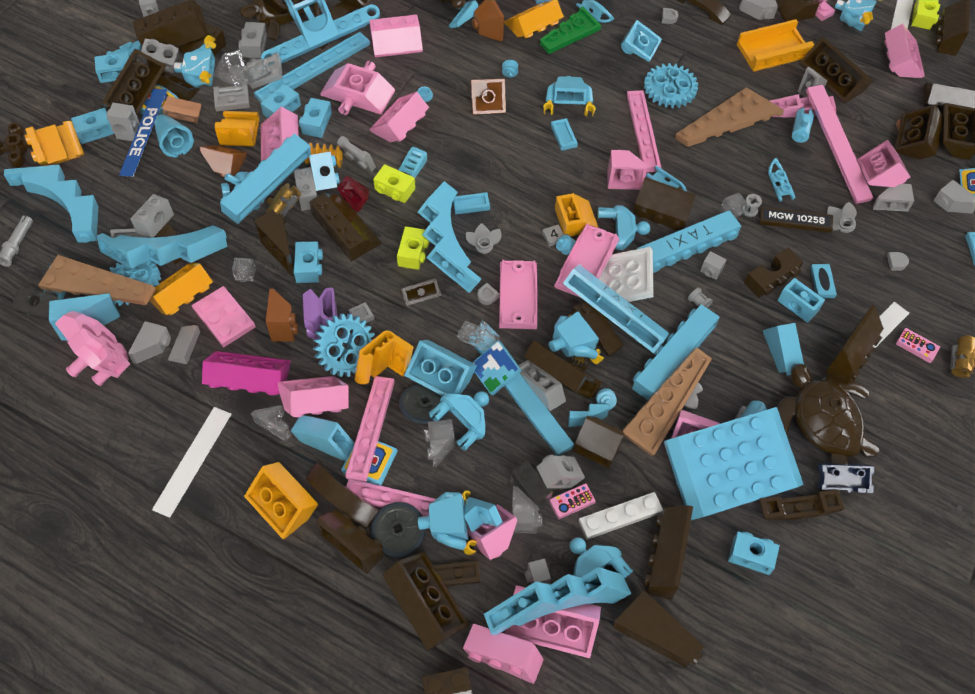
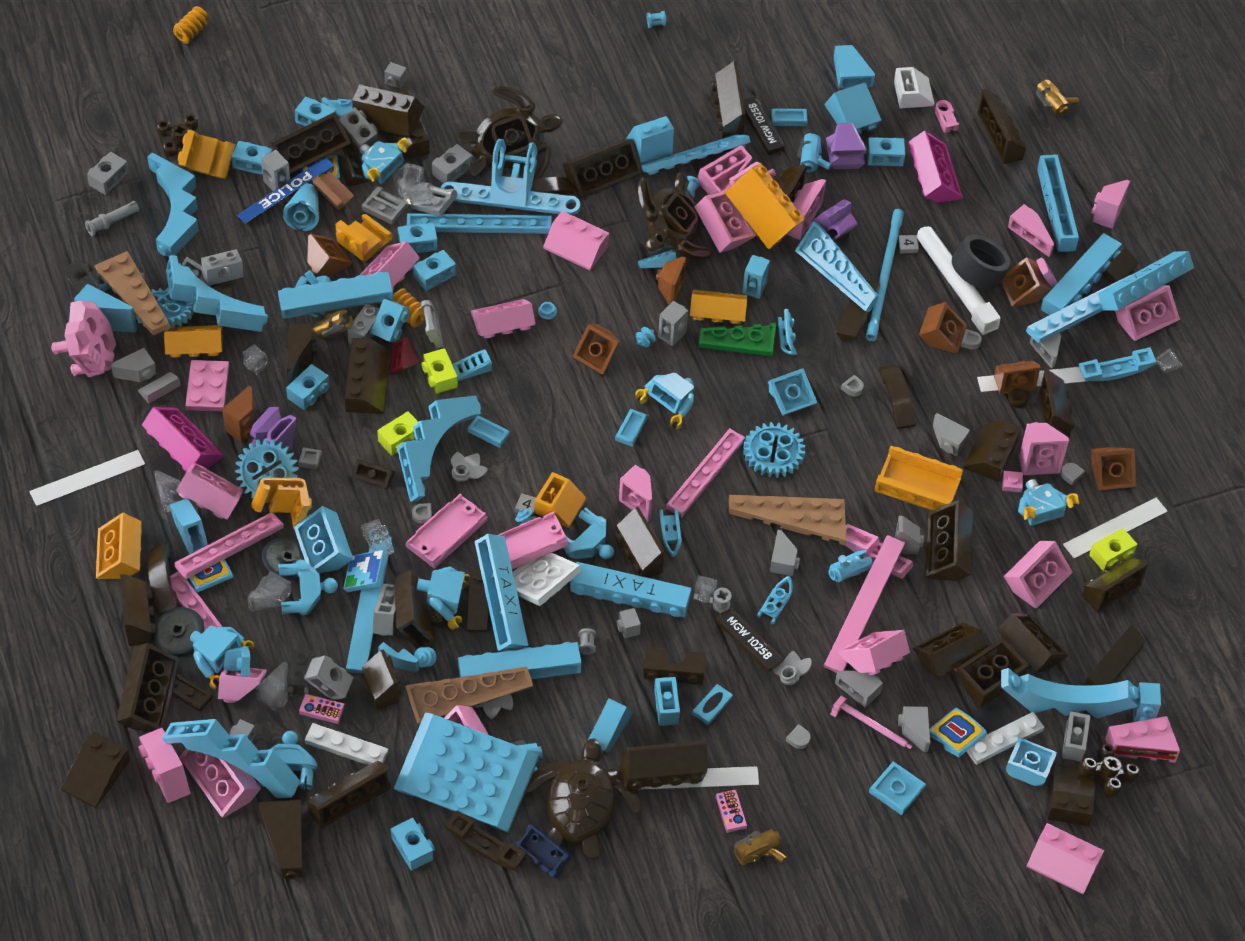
camera: 40 degrees right, 5 degrees down
bright pink slope [320,61,395,115] -> none
none -> light grey brick [658,301,688,346]
none -> light grey slope [770,530,800,576]
none -> bright pink piece [830,695,912,749]

